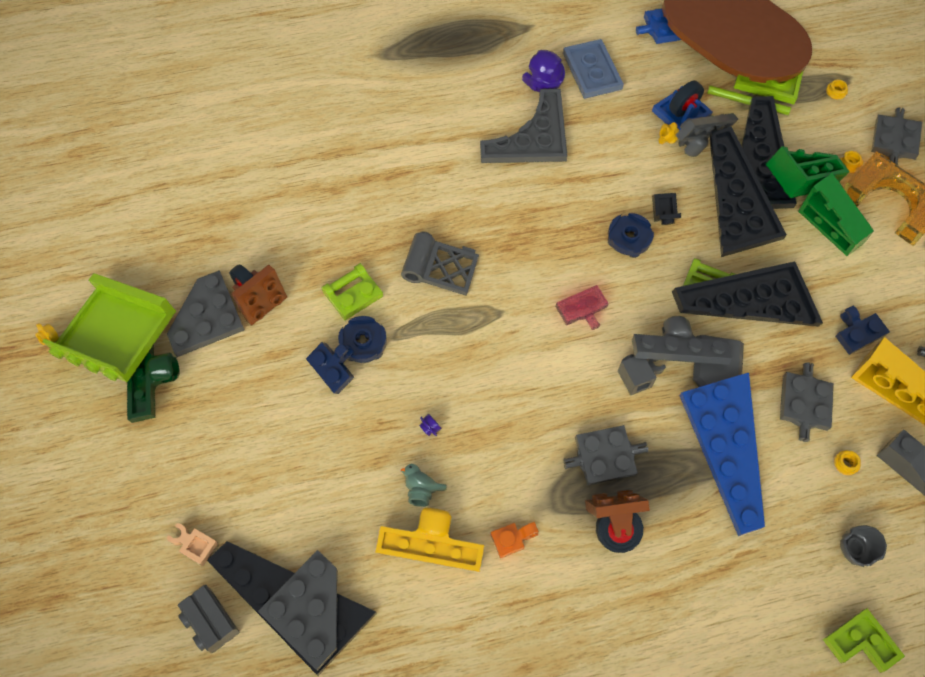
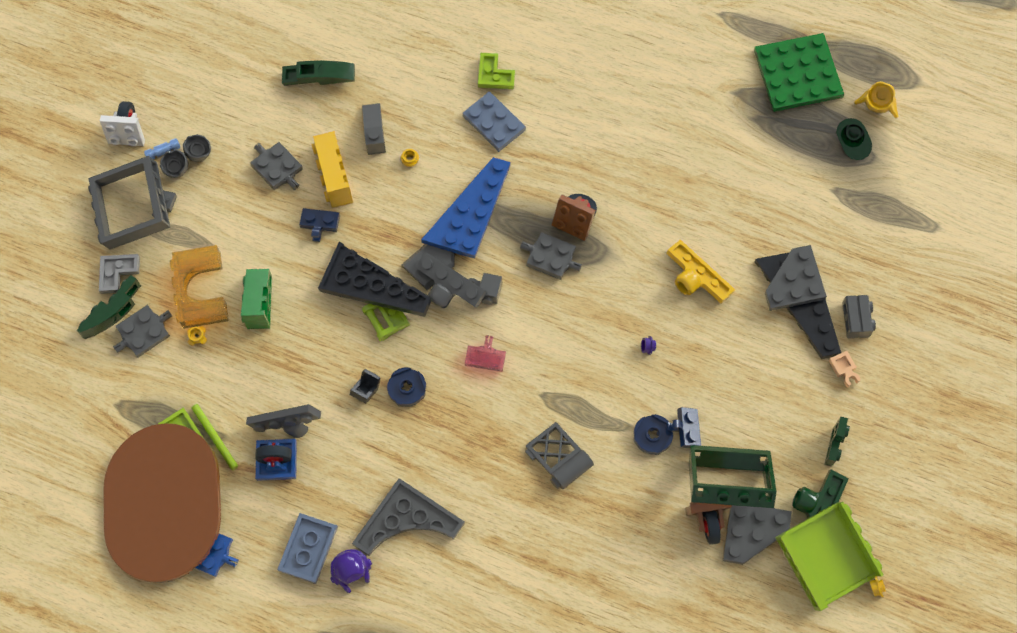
camera: 140 degrees left, 5 degrees up
lime plate [321,263,383,321] -> none
sand green animal [401,464,447,507] -> none
orange plate [490,522,539,559] -> none
yellow plate [659,122,679,144] -> none
black wing [710,126,787,257] -> none
black wing [742,96,797,209] -> none
green wedge [766,146,850,198] -> none
dark grey plate [780,362,834,442] -> none
yellow plate [826,79,848,100] -> none
dark grey hair [840,525,887,567] -> none
none -> sand blue plate [463,91,526,152]
none -> dark green window [689,445,777,508]
none -> dark green plate [825,416,850,466]

